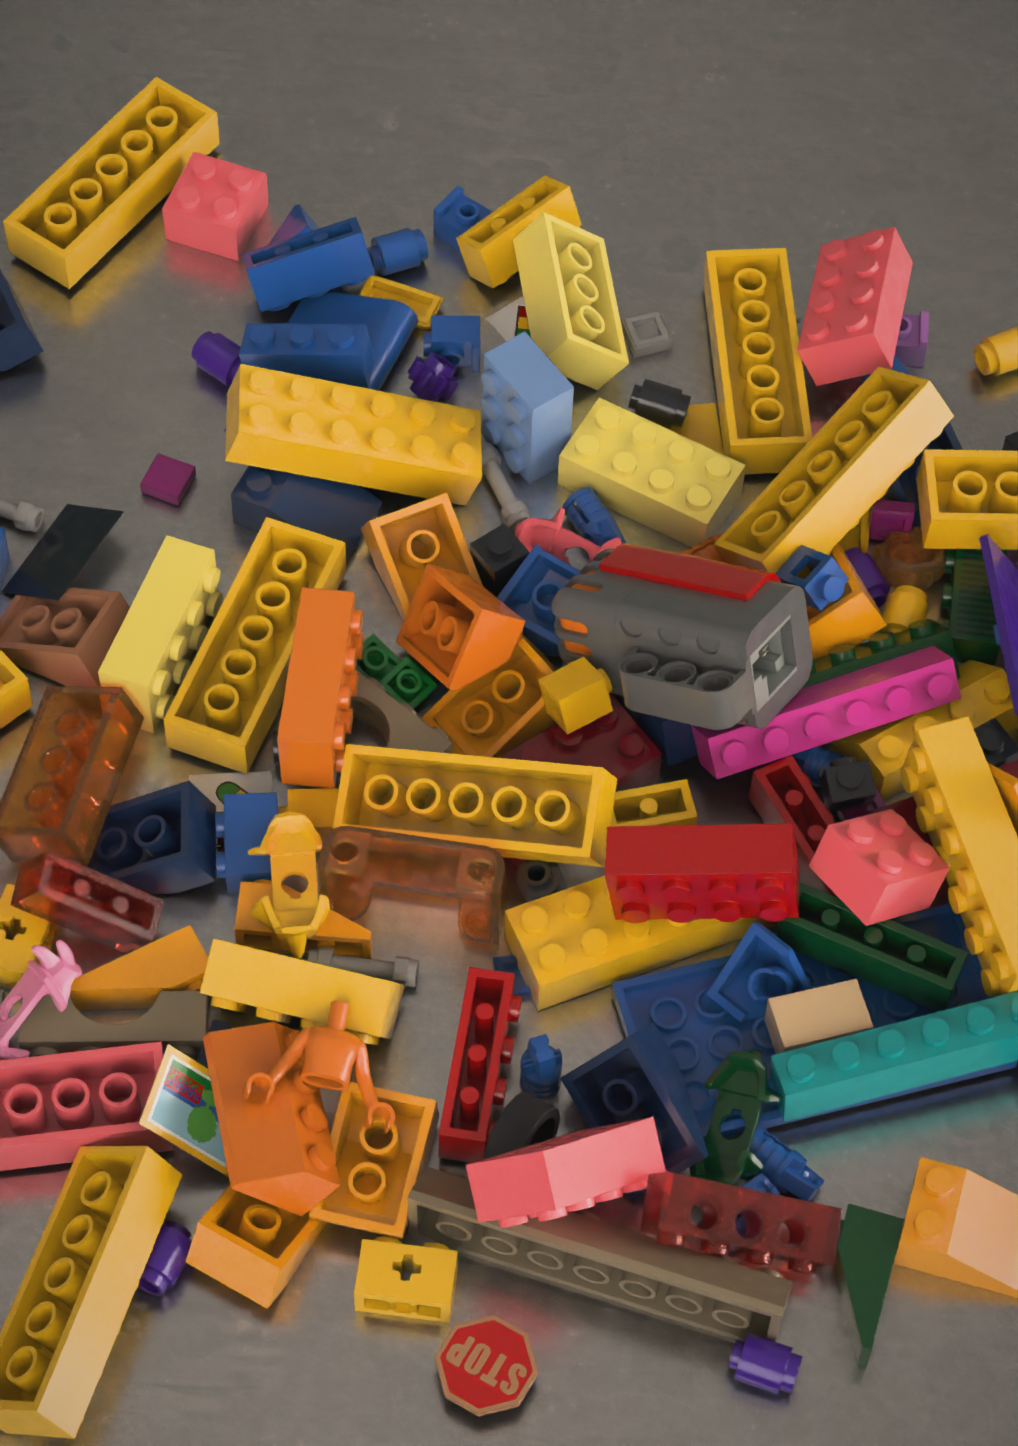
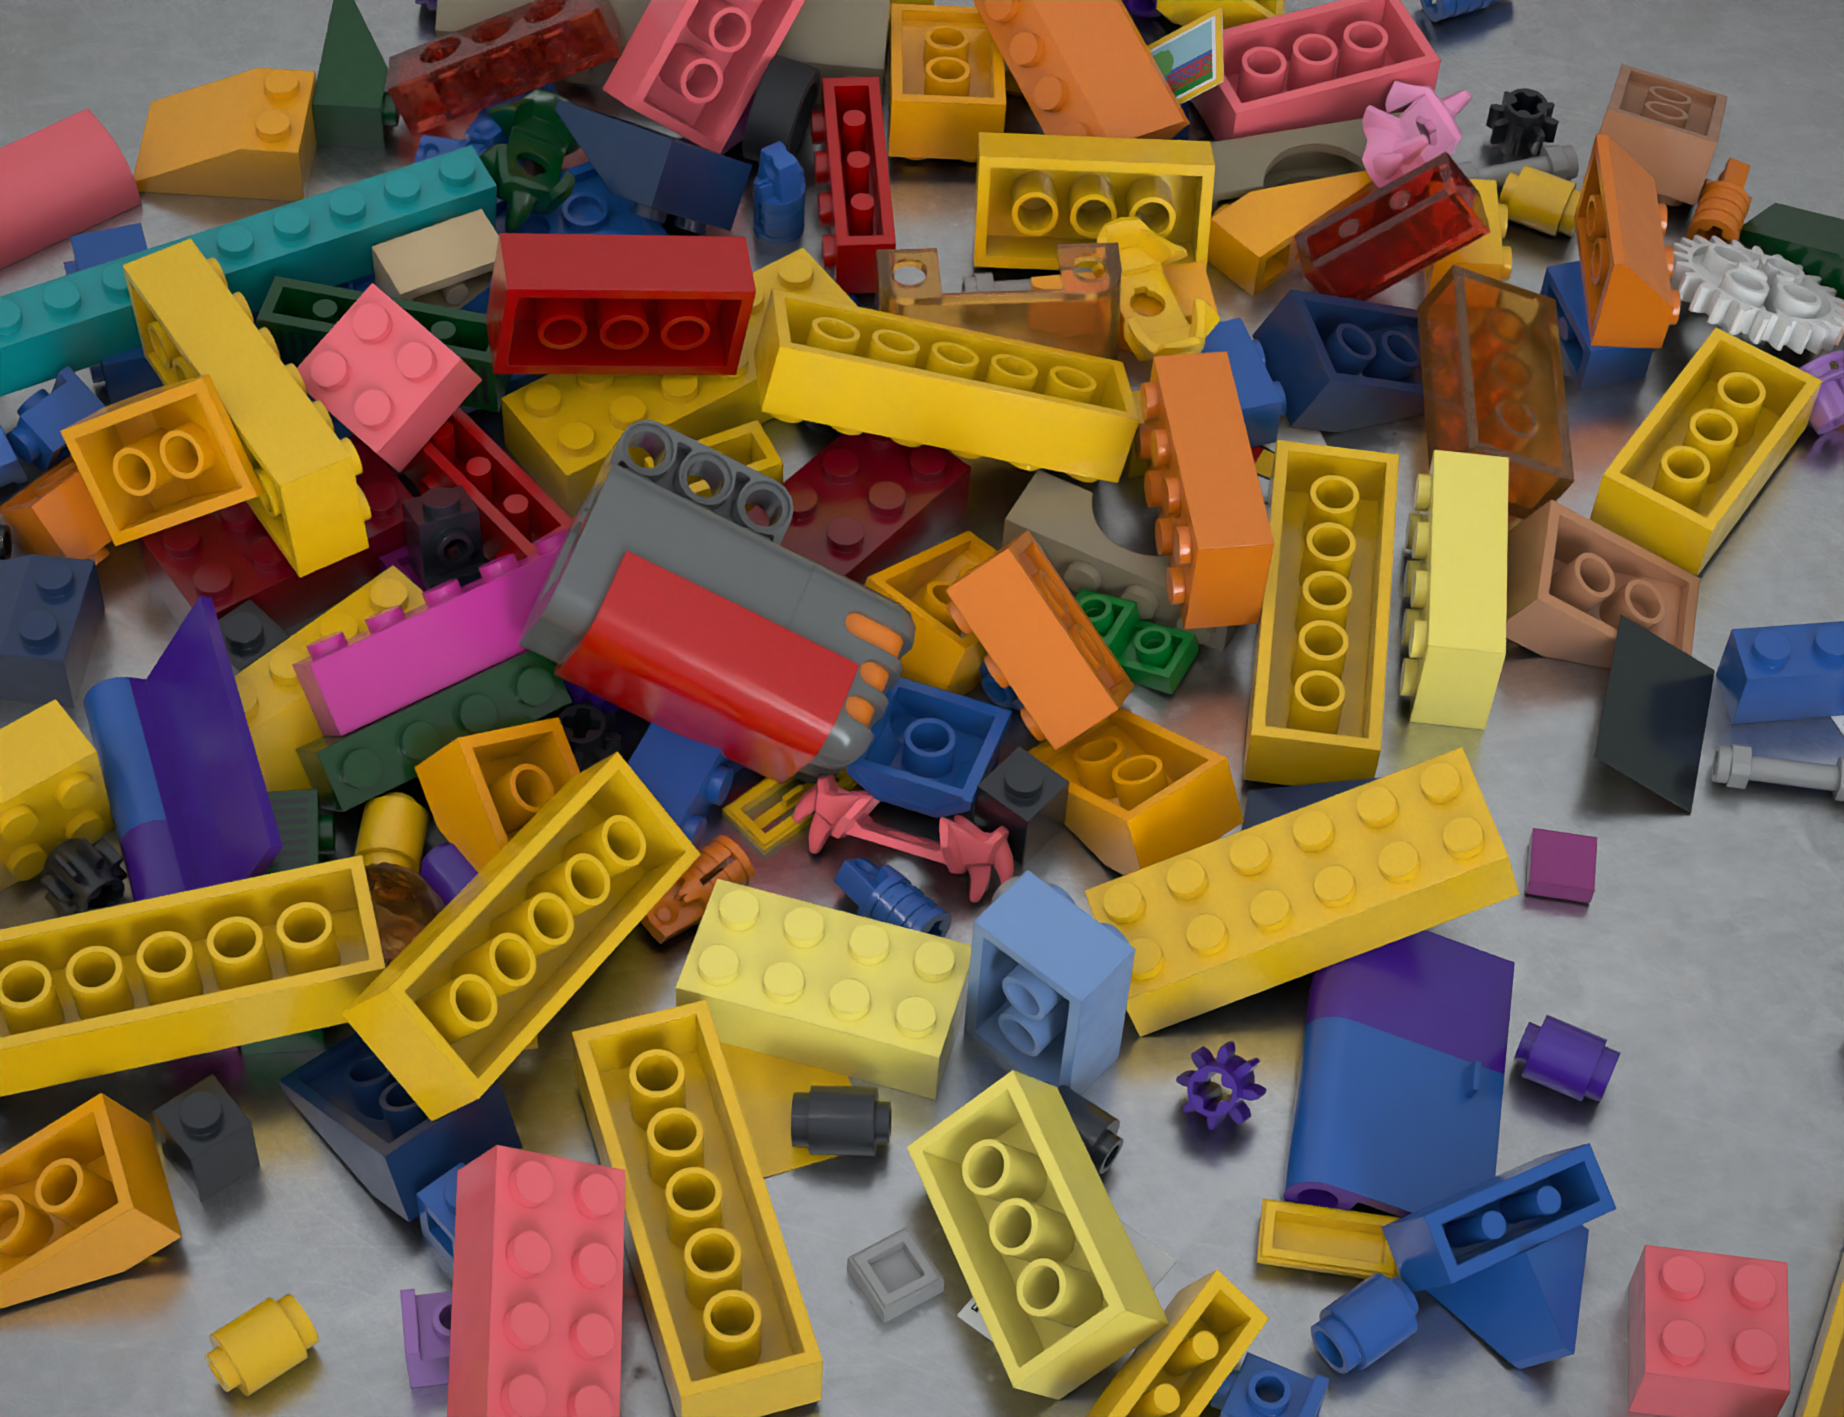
camera: 165 degrees right, 5 degrees down
blue brick [239,323,375,388] -> none
orange piece [243,1001,395,1134] -> none
blue brick [423,316,480,373] -> none
yellow brick [538,656,613,735] -> none
blue brick [775,545,849,611] -> none

